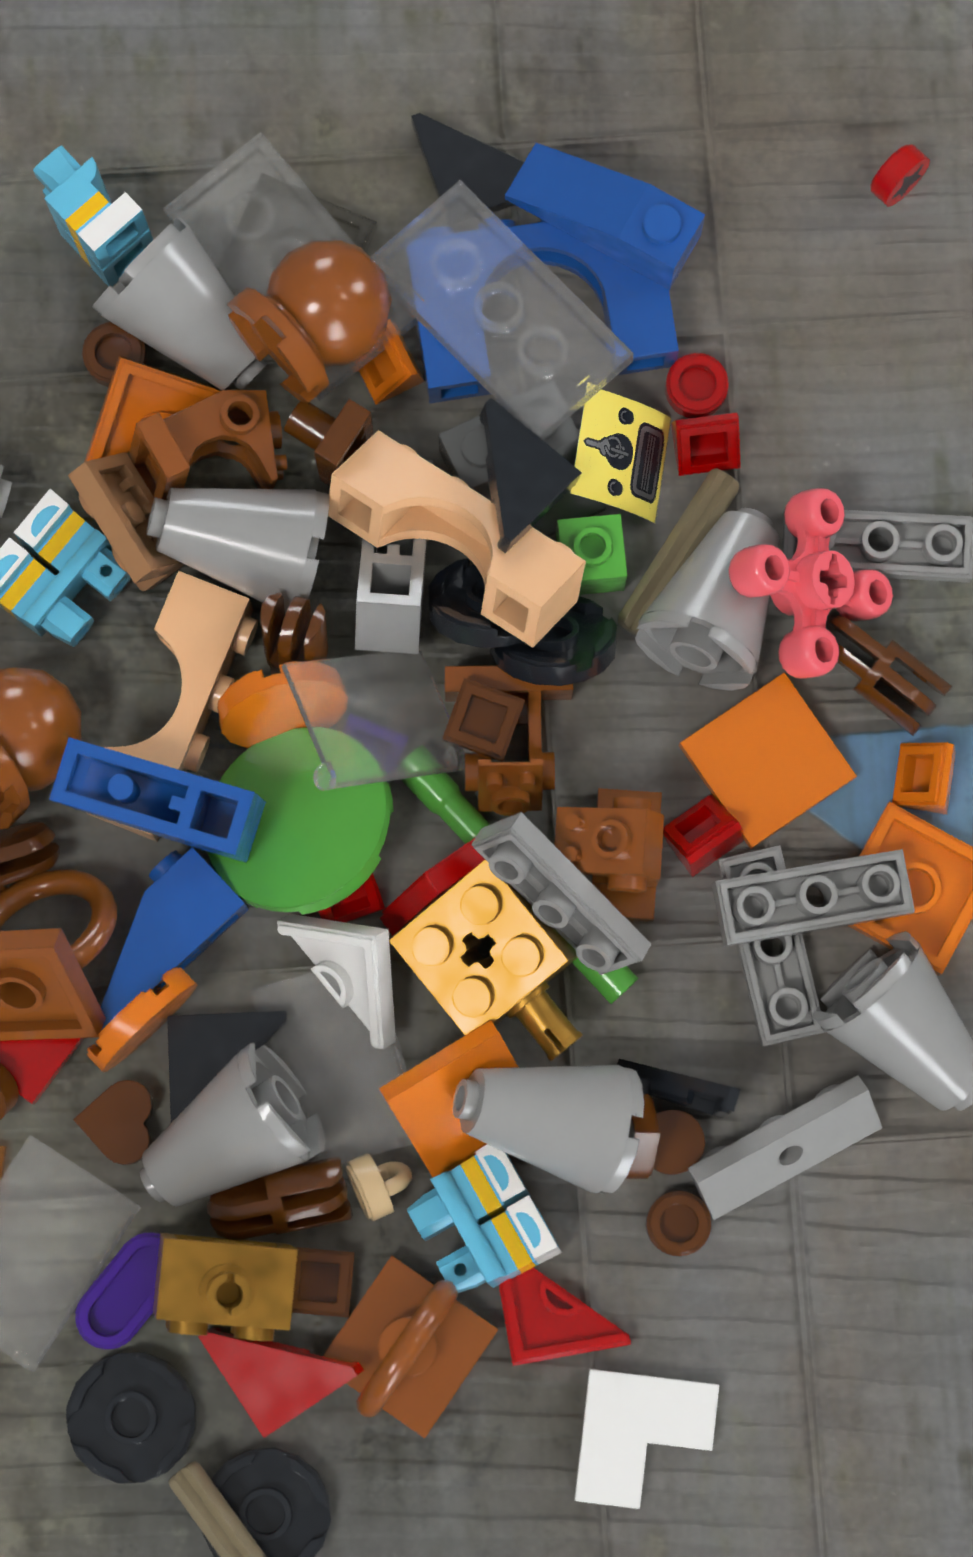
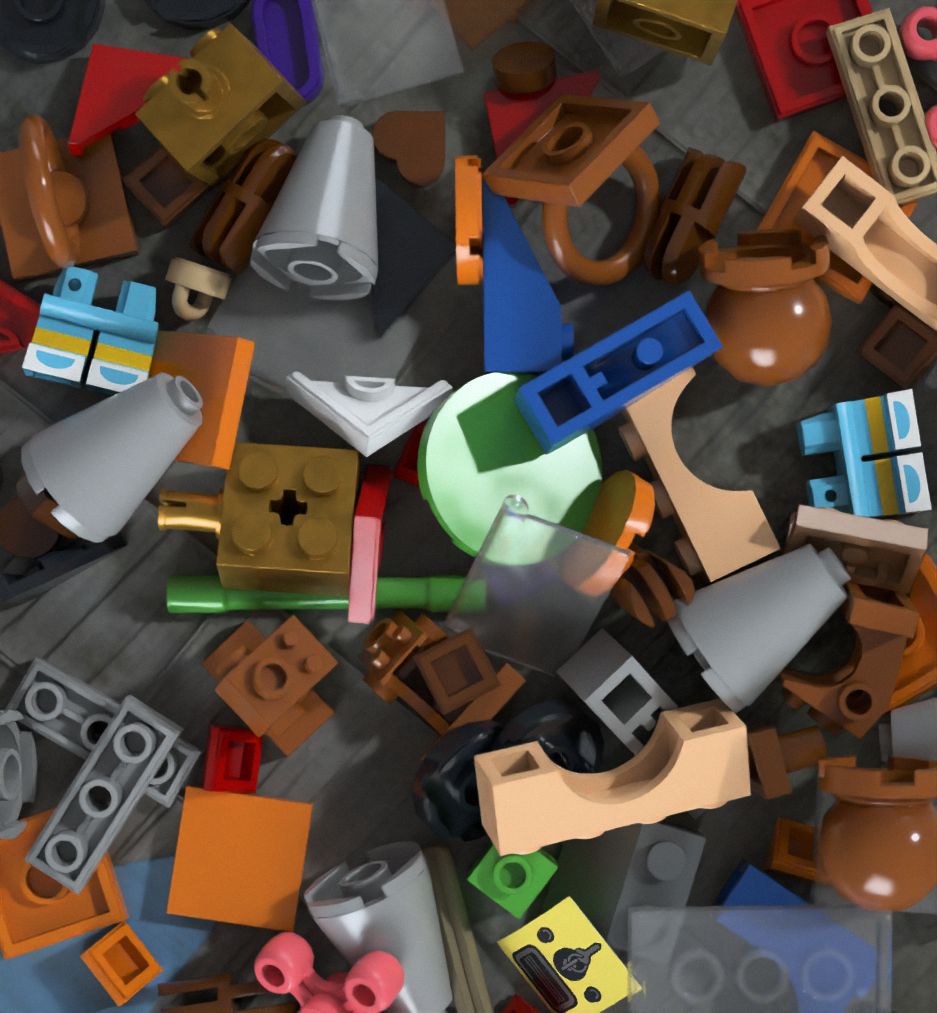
camera: 135 degrees right, 5 degrees up
light grey tile [471,812,652,975] -> none
black tile [479,398,582,553] -> none

